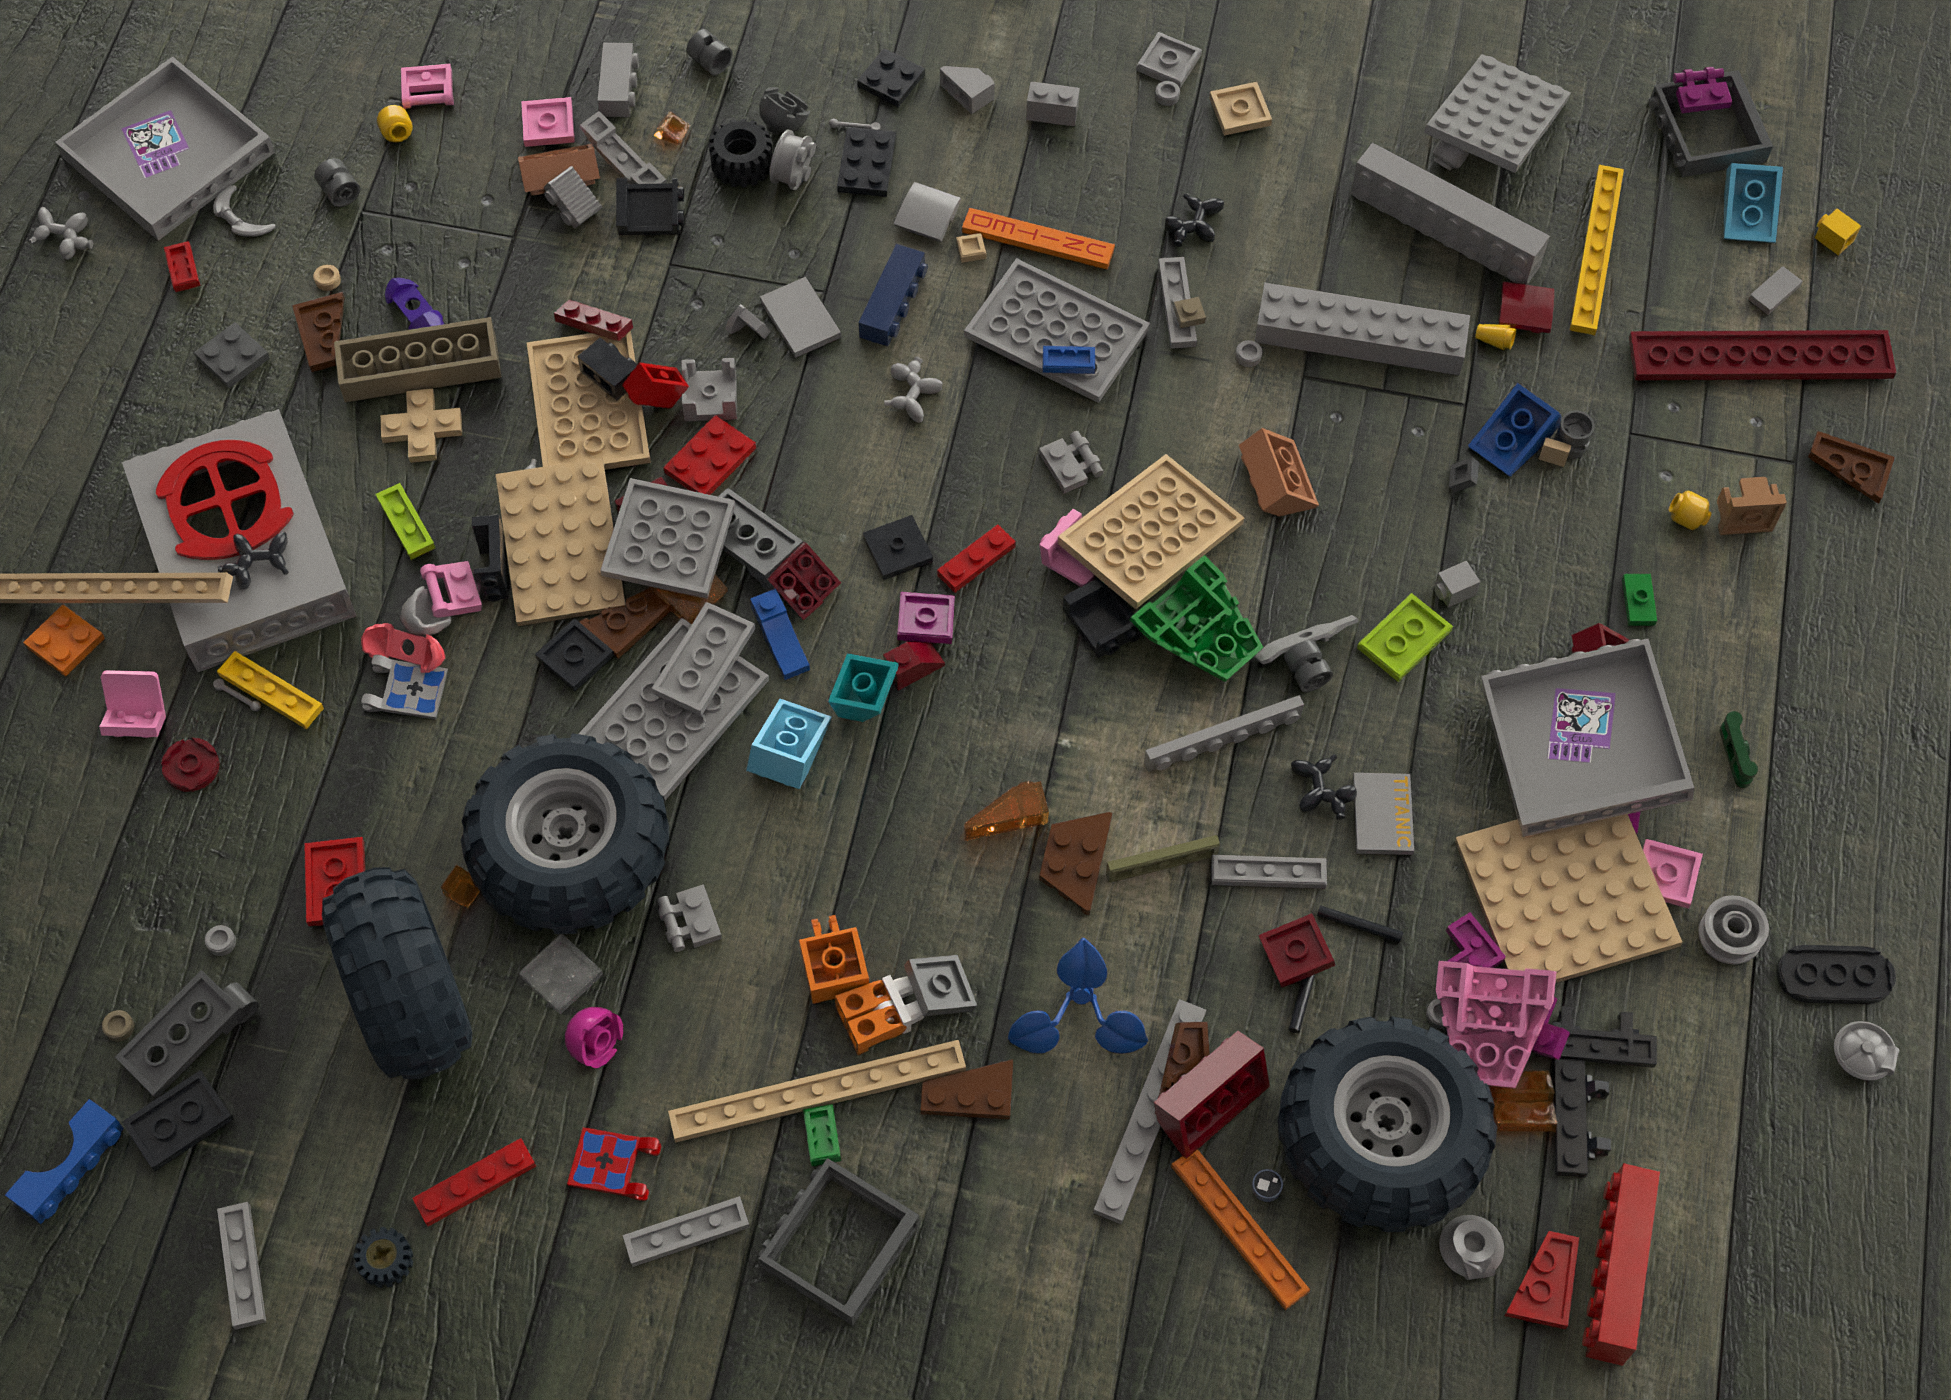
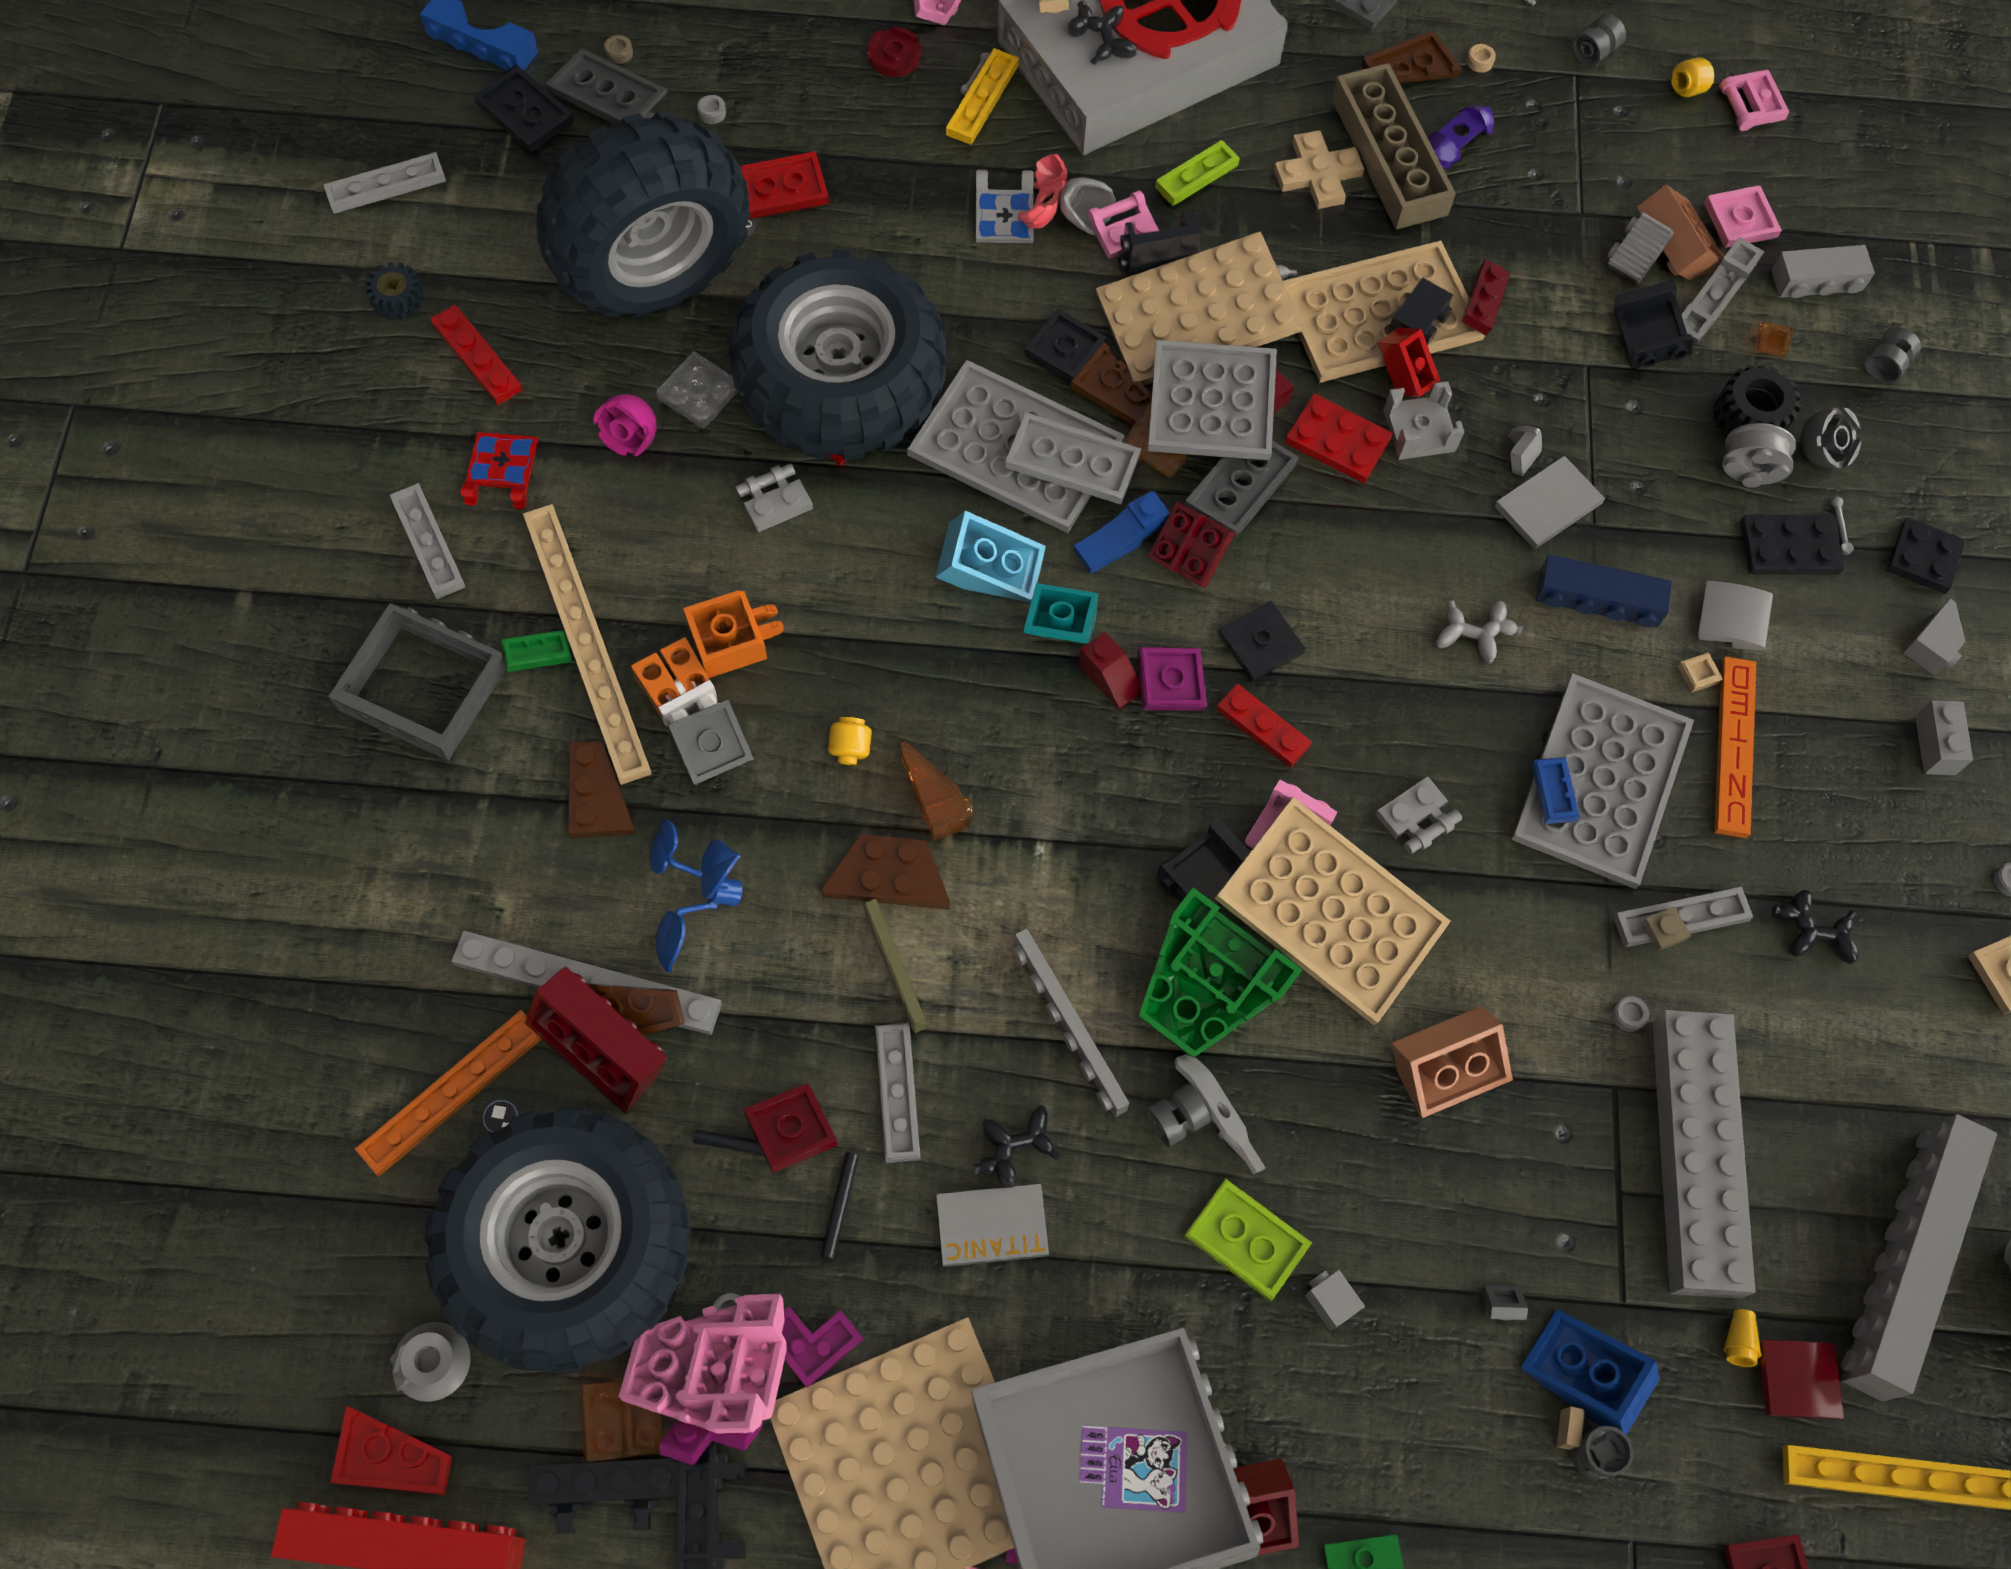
camera: 80 degrees right, 5 degrees up
none -> yellow head [828,717,872,765]

